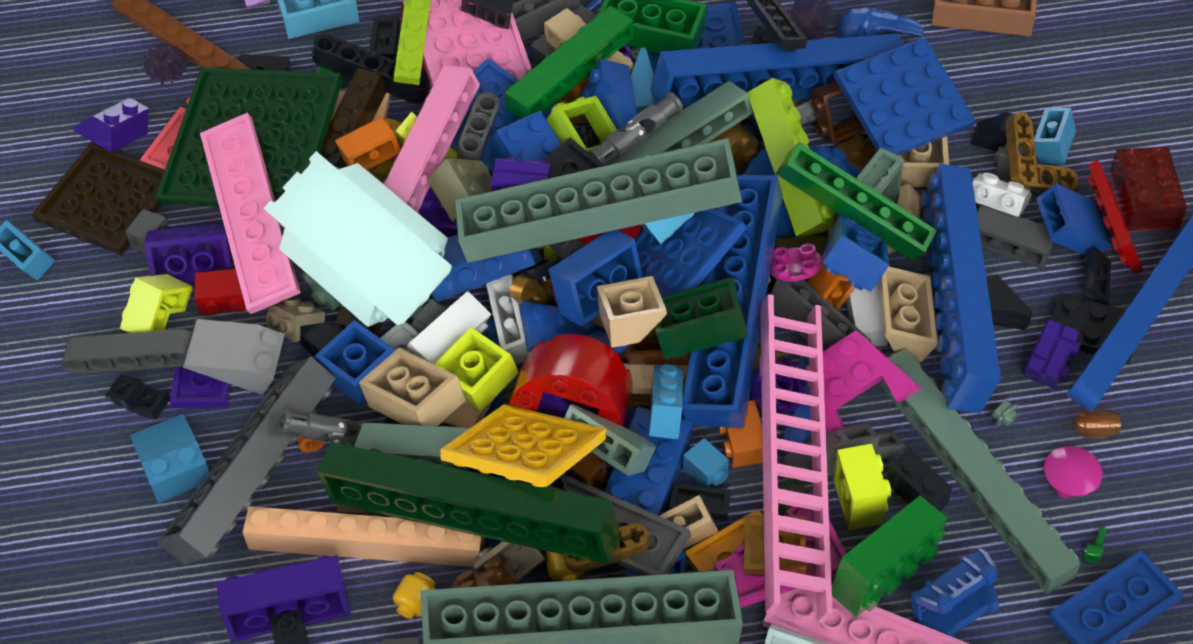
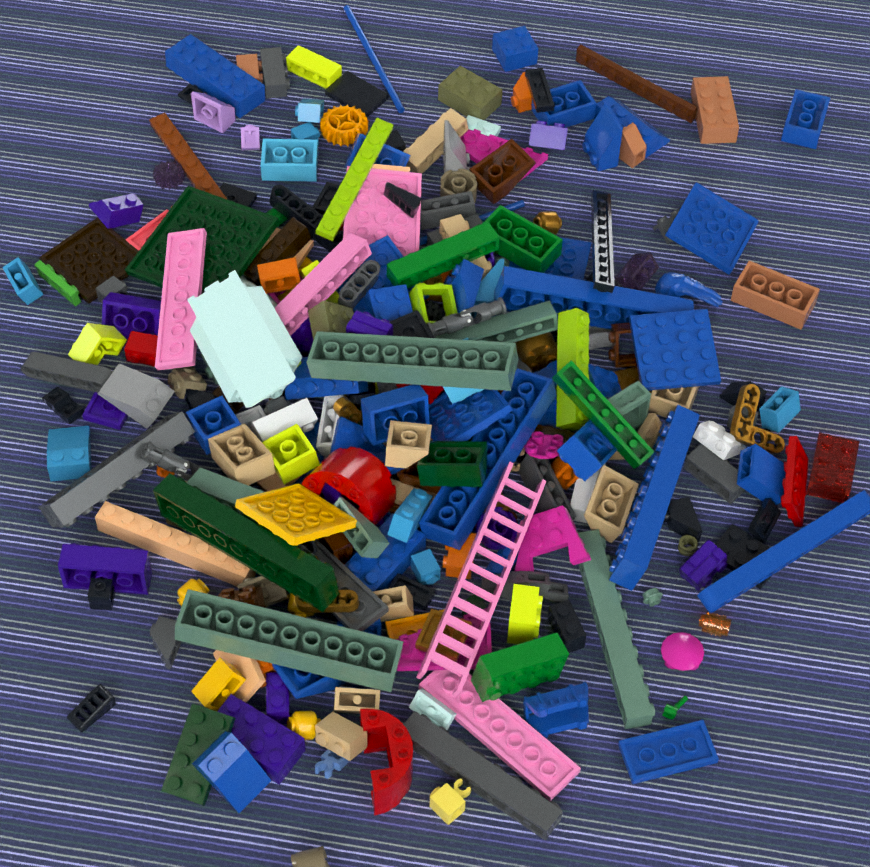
camera: 15 degrees right, 0 degrees up
none -> bright green plate [34,260,81,307]
none -> olive bush [678,535,698,556]

